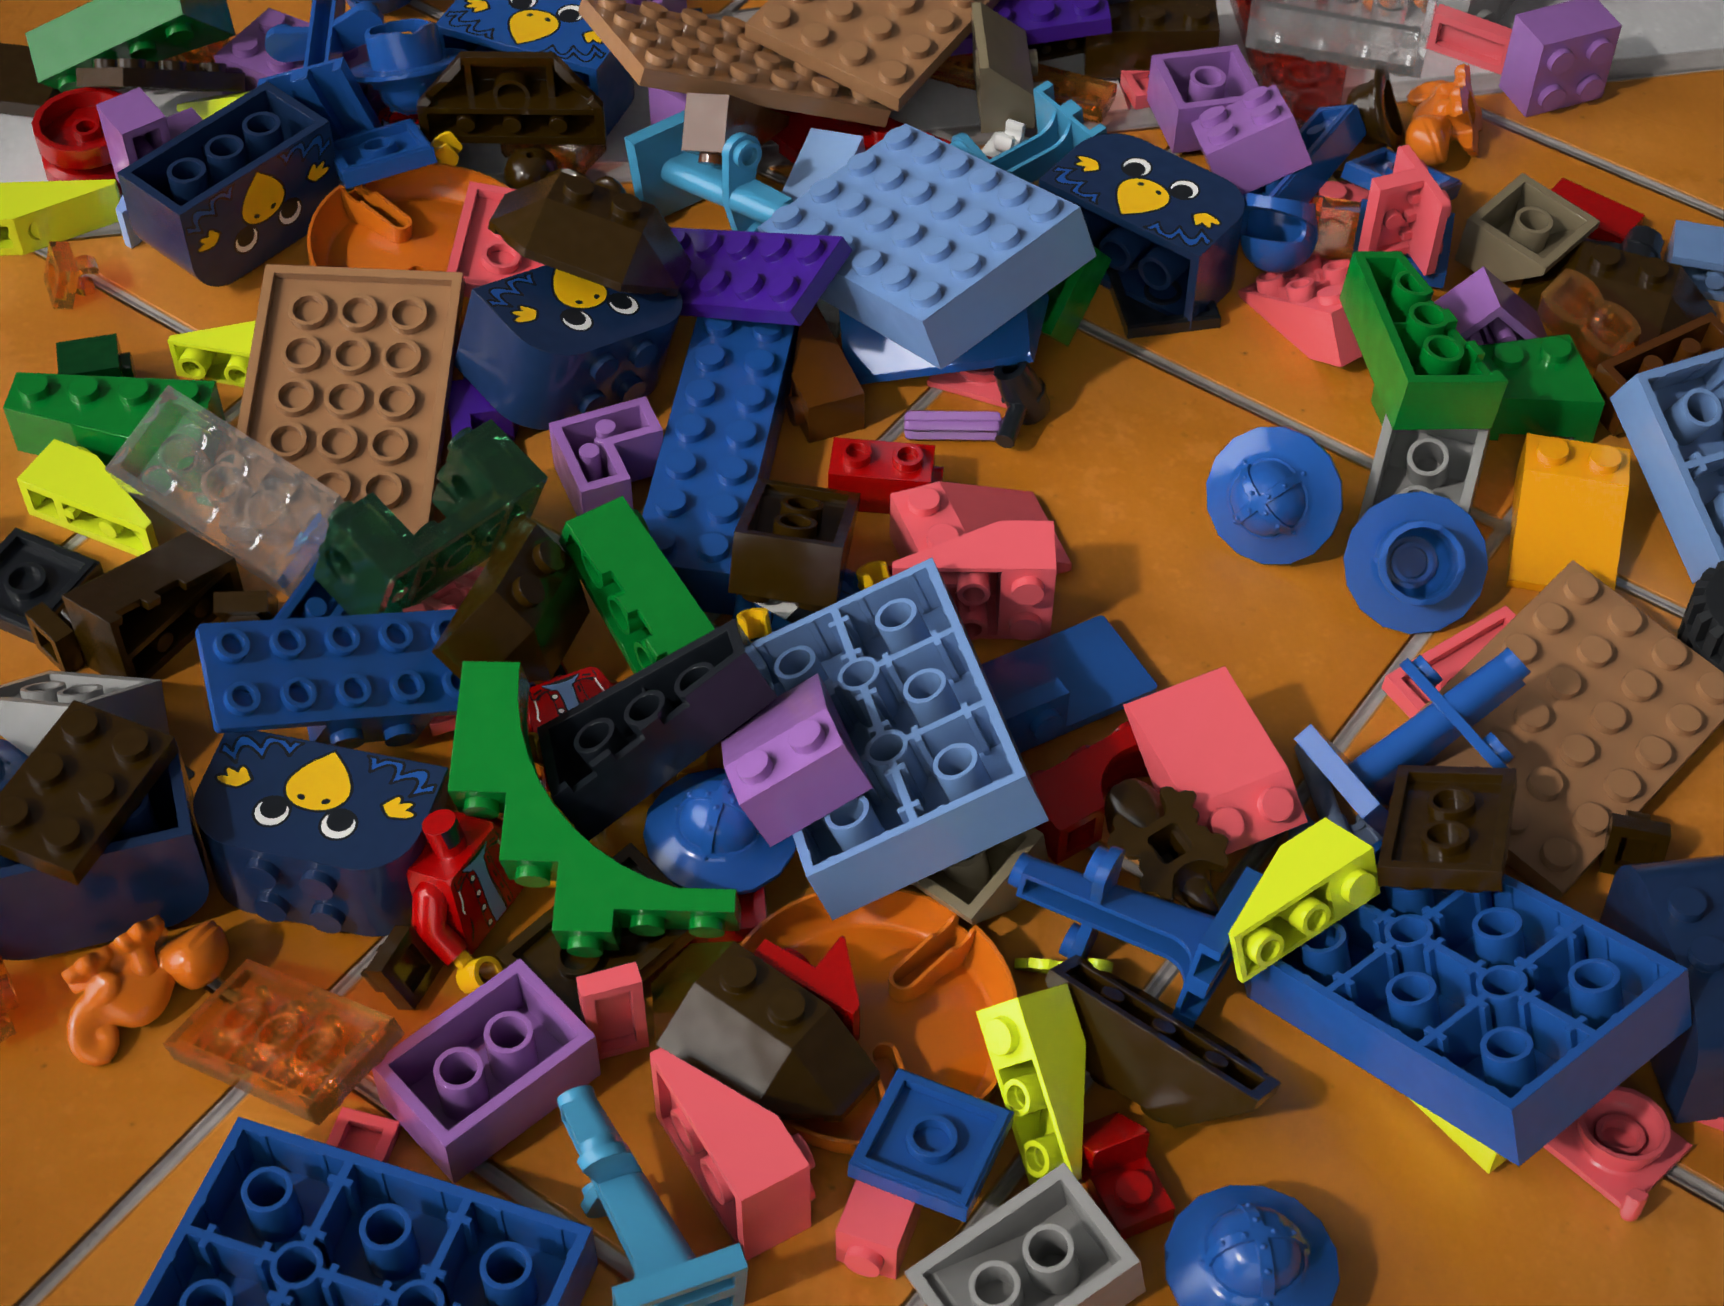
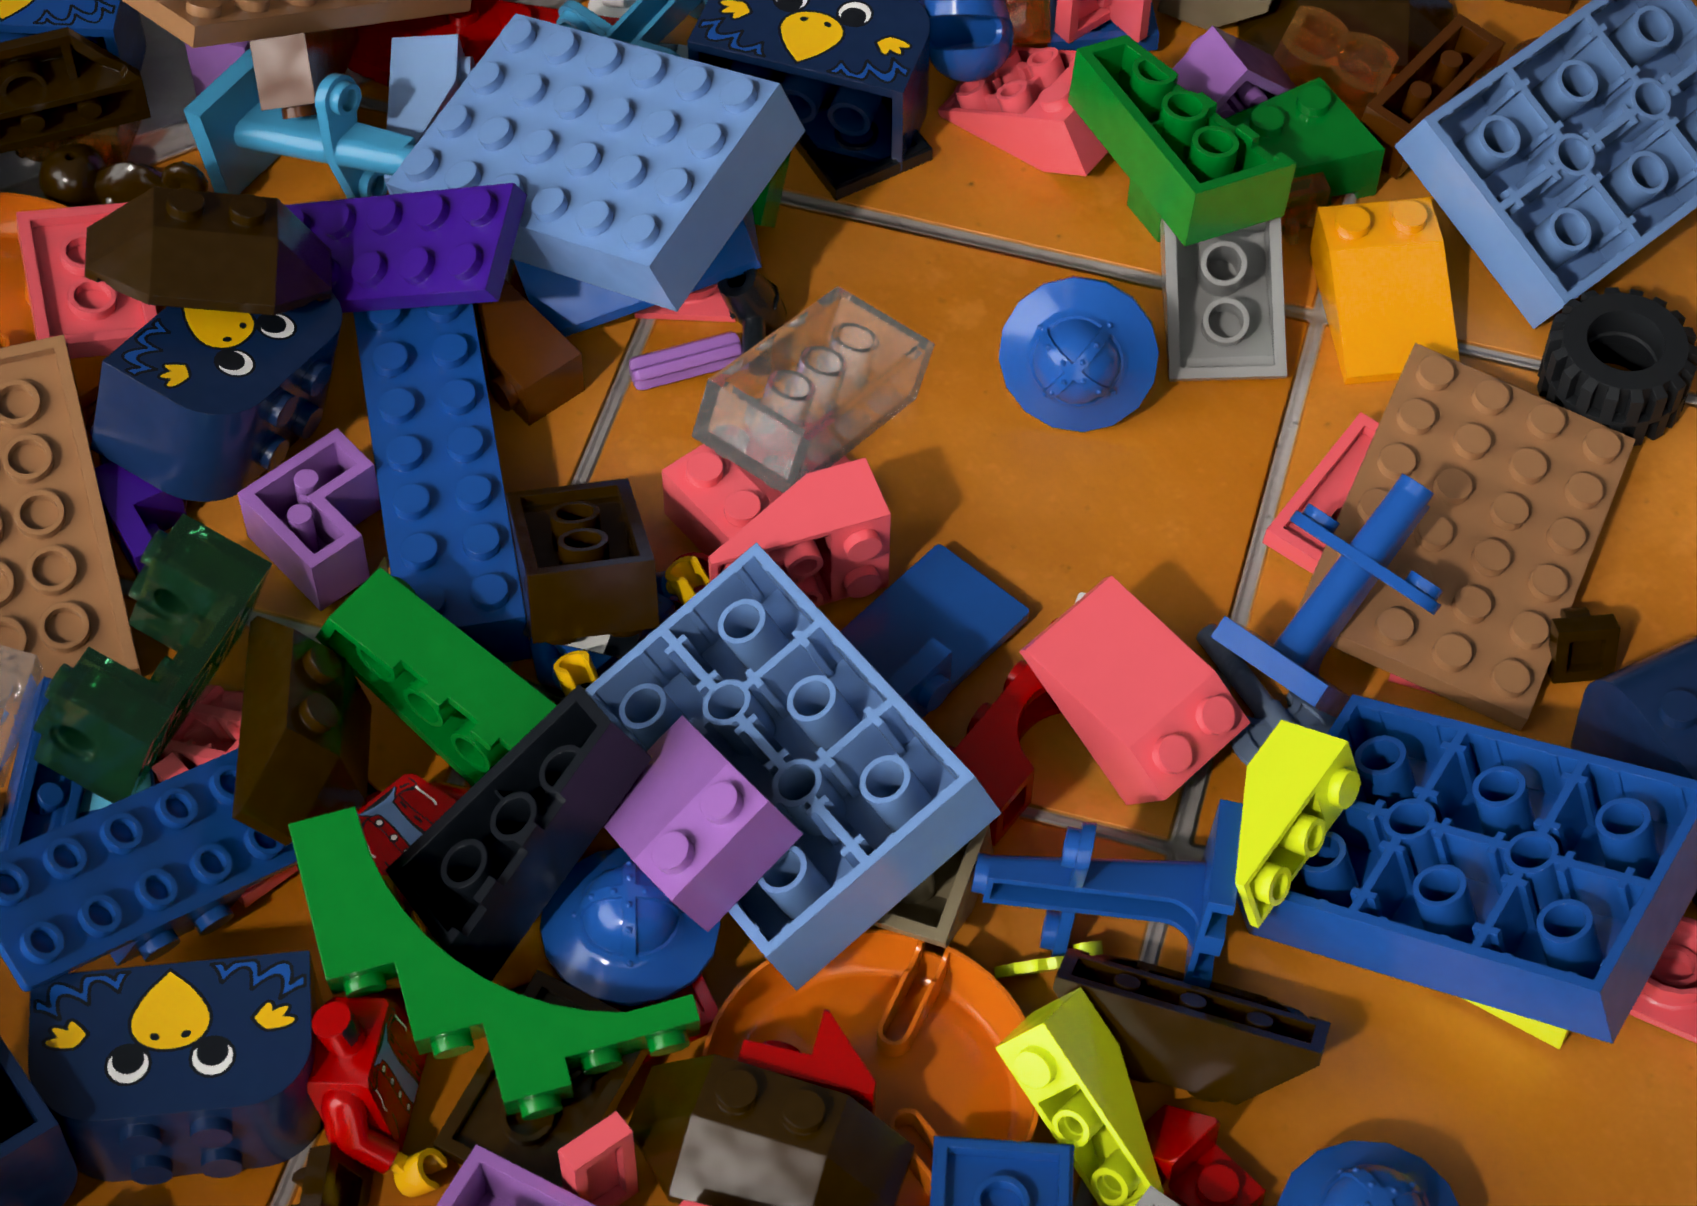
camera: 20 degrees left, 5 degrees up
red brick [828,437,944,514] -> none
dark brown animal [1105,778,1228,916] -> none
blue helmet [1343,491,1488,634] -> none
dark brown plate [1377,765,1517,893] -> none
none -> clear brick [692,286,935,493]
none -> clear orange tile [1281,172,1331,246]

